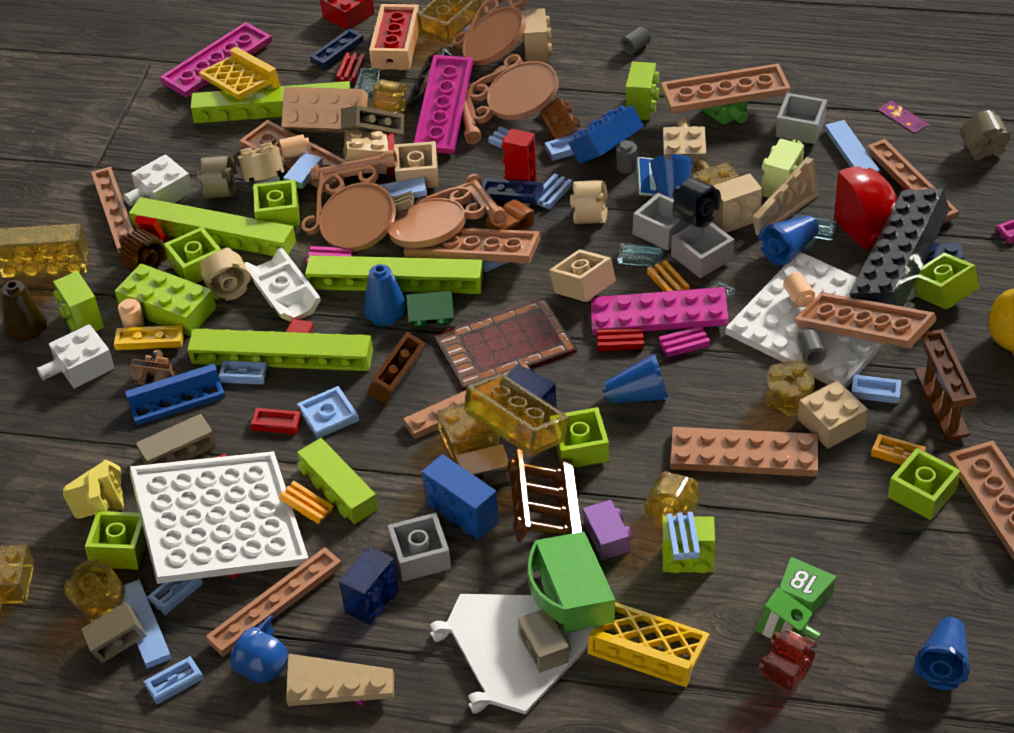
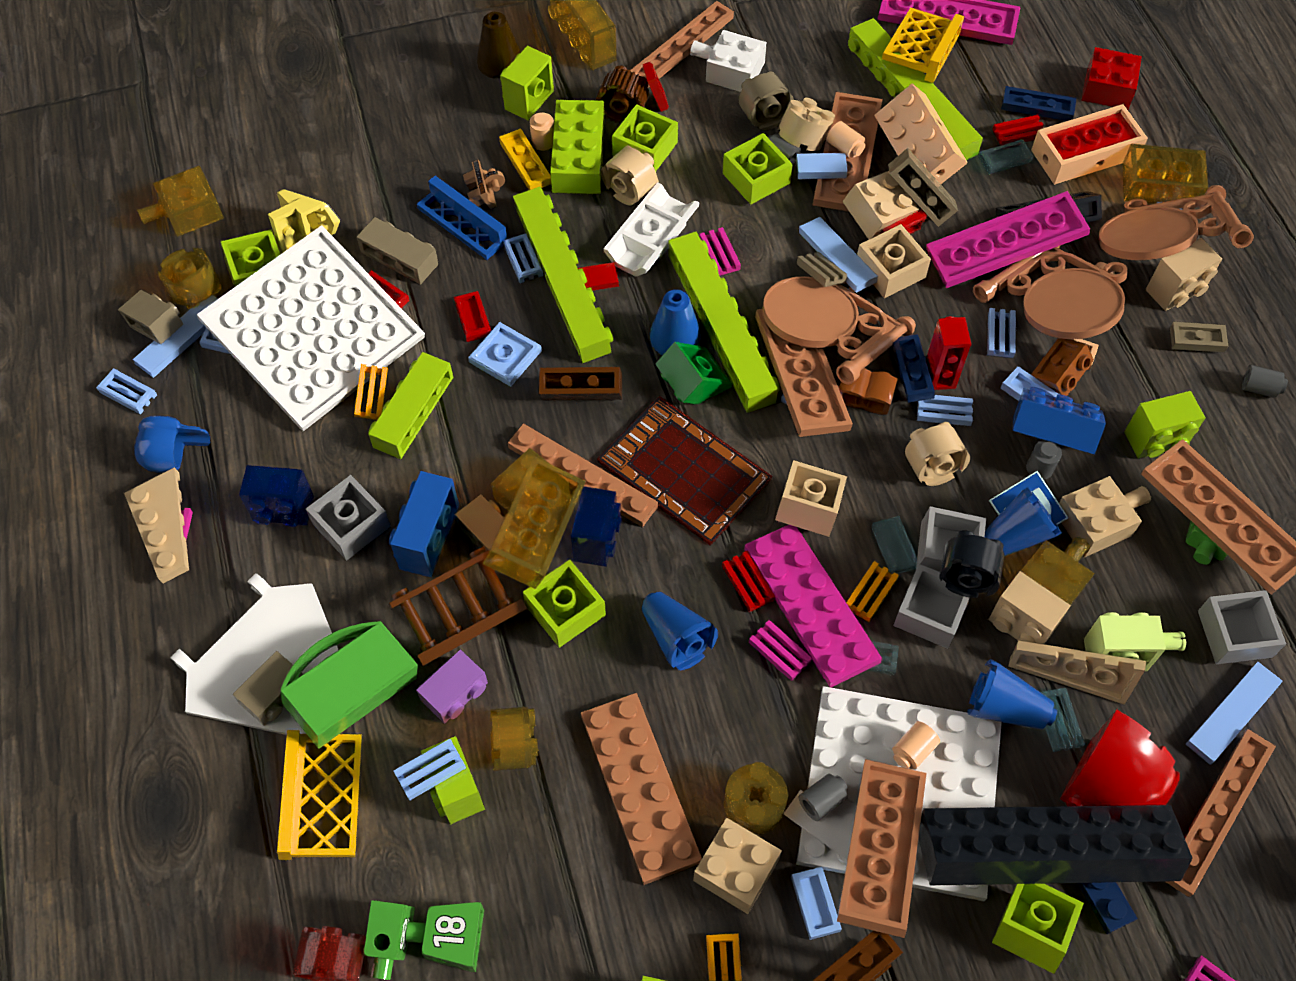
camera: 60 degrees right, 15 degrees up
white brick [37,324,115,388] -> none
lime brick [129,197,296,256] -> none
nougat plate [206,547,342,657] -> none
nougat piece [301,150,398,252] -> none
clear yellow brick [370,79,407,114] -> none
none -> dark tan plate [1170,322,1229,352]

